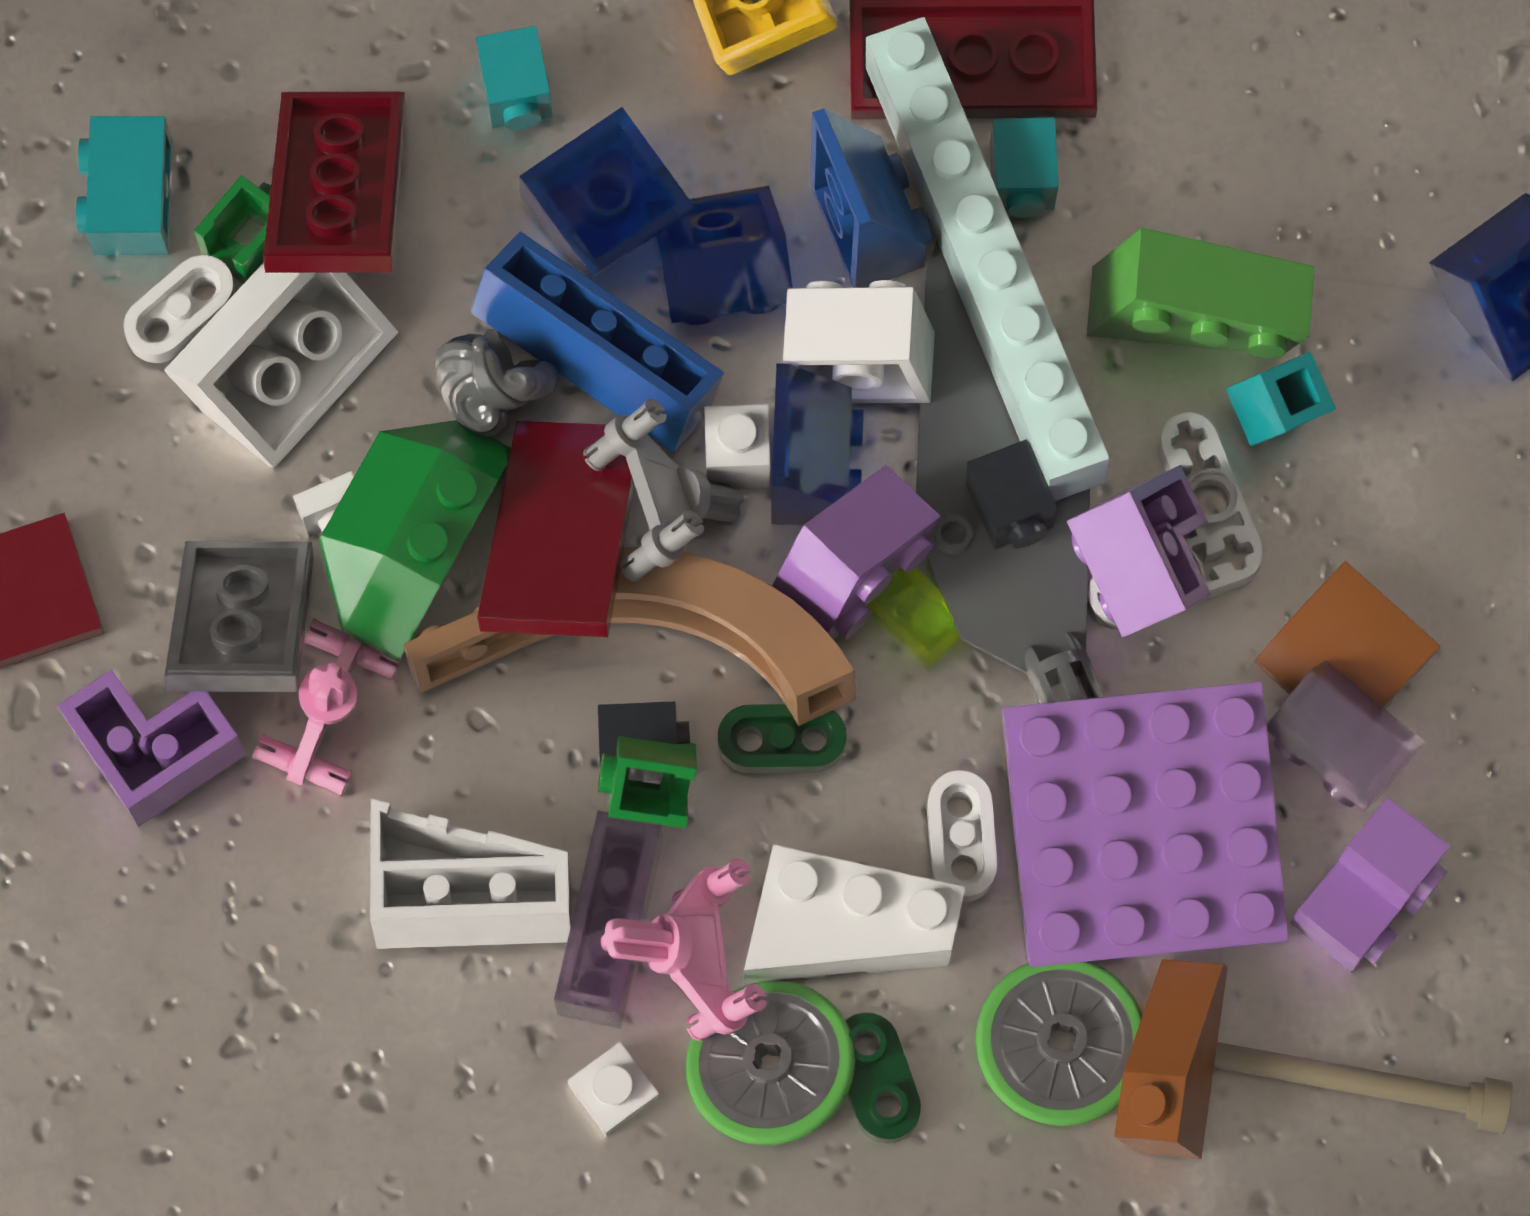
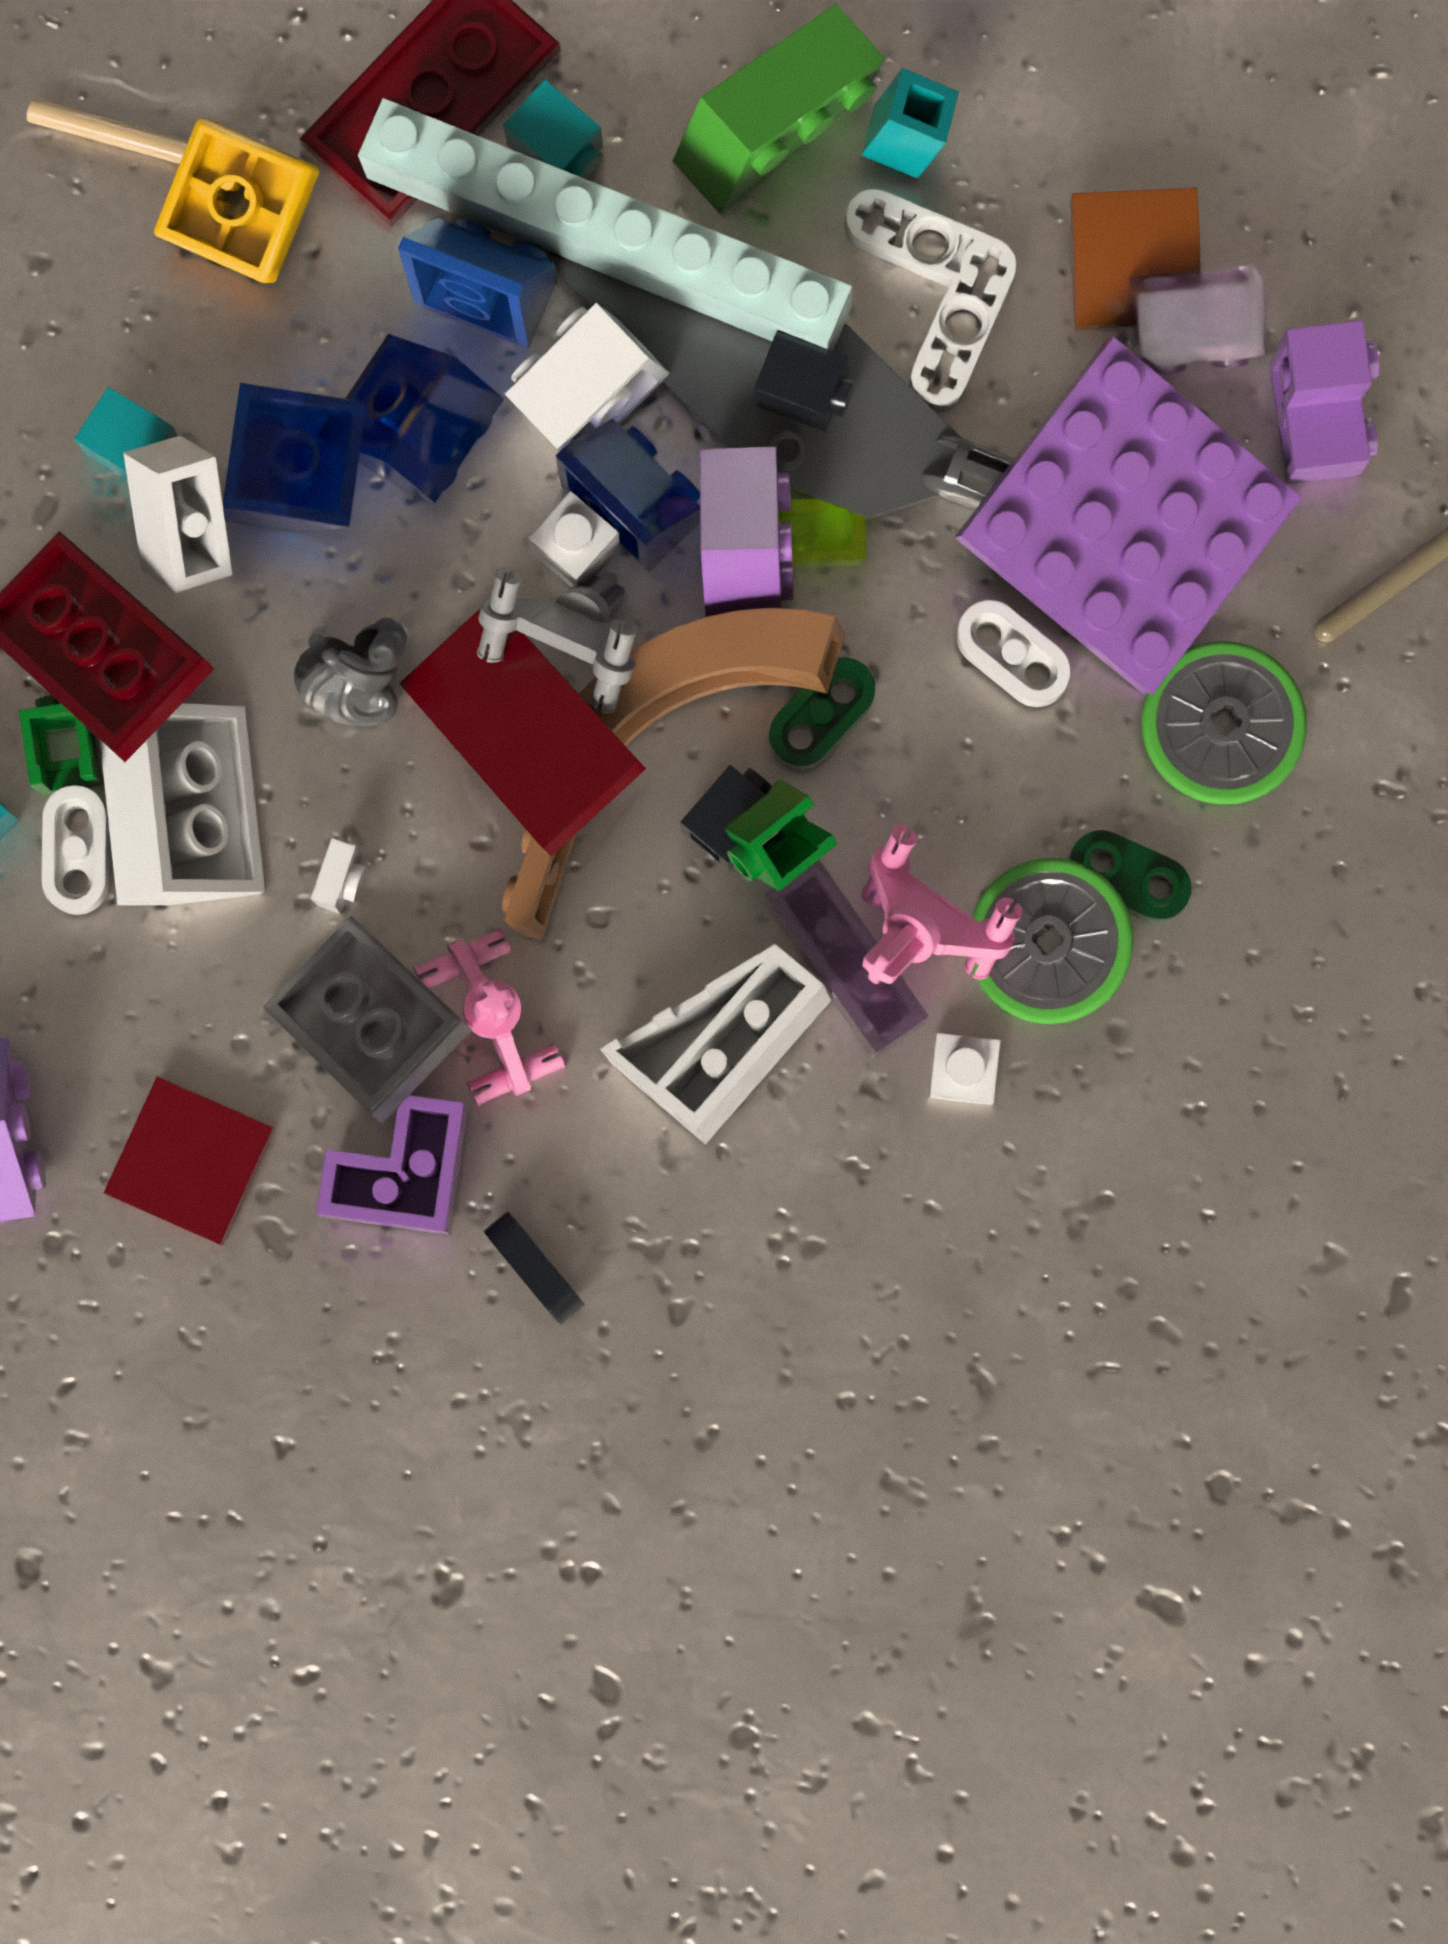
camera: 45 degrees left, 10 degrees up
green wedge [319,420,511,662] -> none
blue brick [471,231,725,454] -> none
white wedge [744,845,965,986] -> none
brick [1067,465,1211,638] -> none
dark orange slope [1114,959,1228,1159] -> none
none -> white brick [123,436,233,593]
none -> black beam [483,1211,585,1325]

